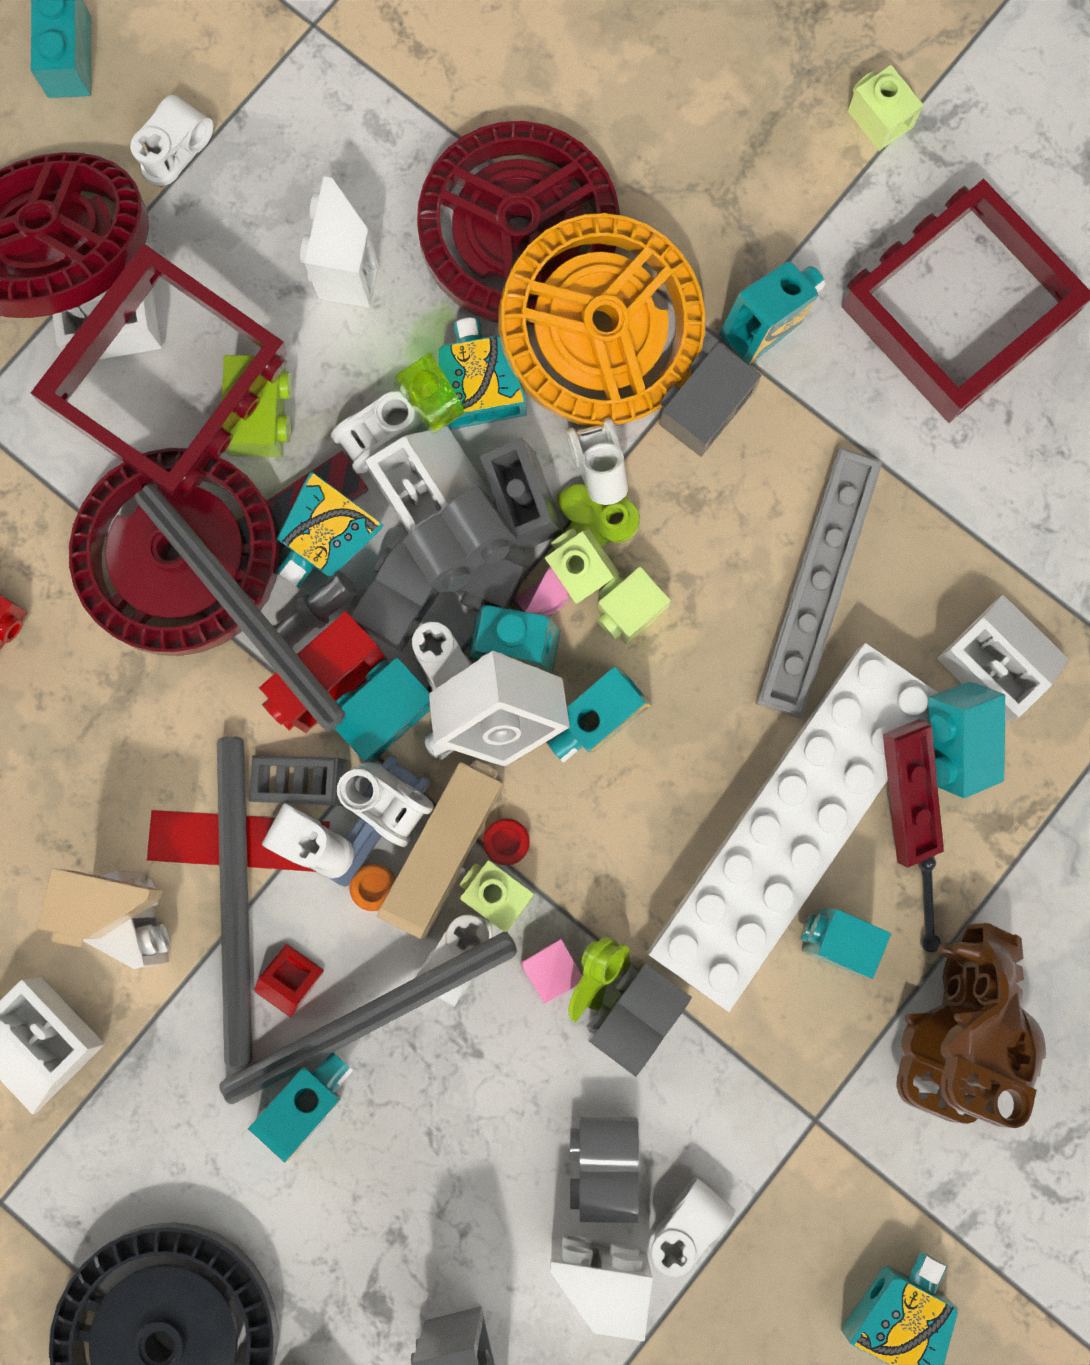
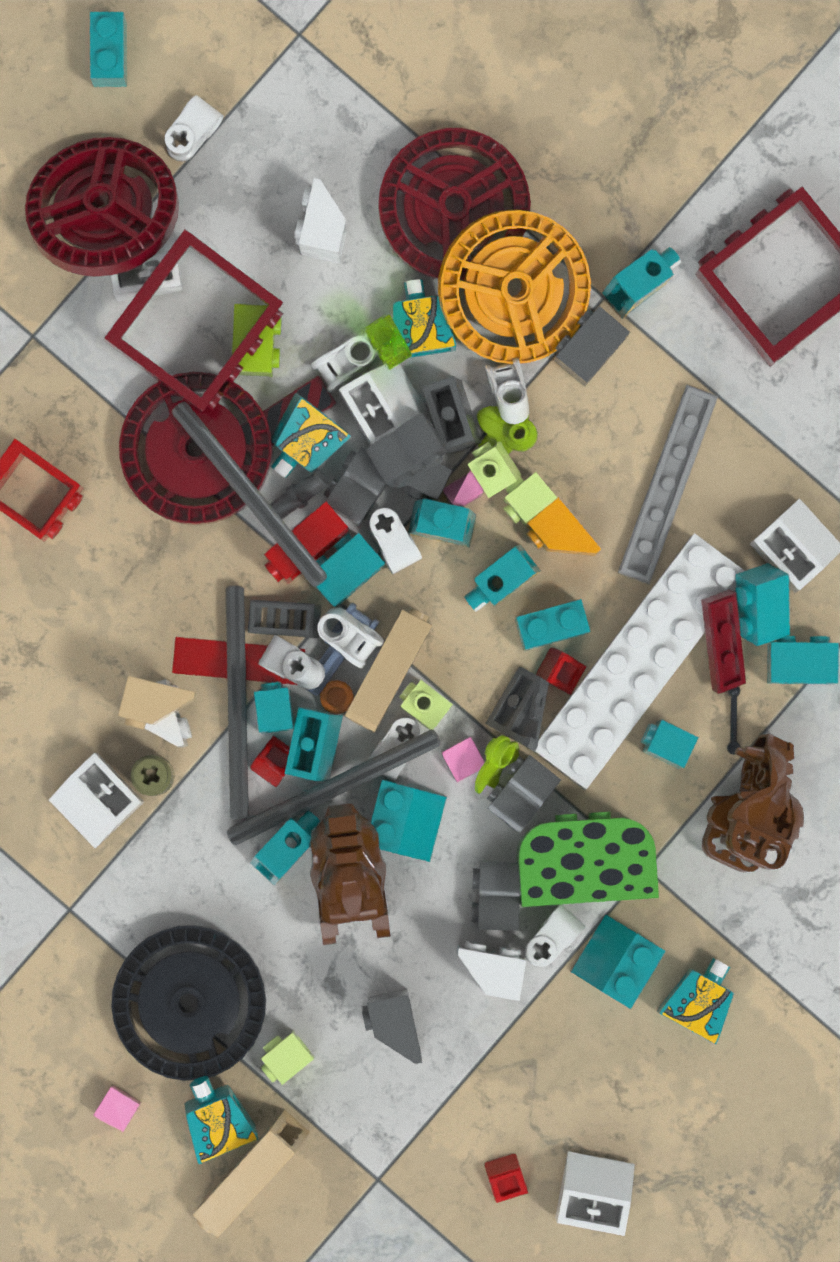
camera: 10 degrees left, 5 degrees up
white brick [424,651,570,767] -> none
red tile [483,818,530,866] -> none
yellowish green brick [847,65,924,151] -> none
none -> olive piece [131,755,175,796]
none -> teal brick [254,682,294,734]
none -> teal brick [285,707,343,781]
none -> reddish brown animal [310,803,391,945]
none -> teal slope [371,780,447,862]
none -> dark grey wing [485,666,549,752]
none -> teal brick [515,599,591,651]
none -> bright green brick [517,812,659,907]
none -> light orange slope [526,497,601,556]
none -> red slope [536,647,587,695]
none -> teal slope [571,914,666,1009]
none -> teal brick [767,636,839,685]

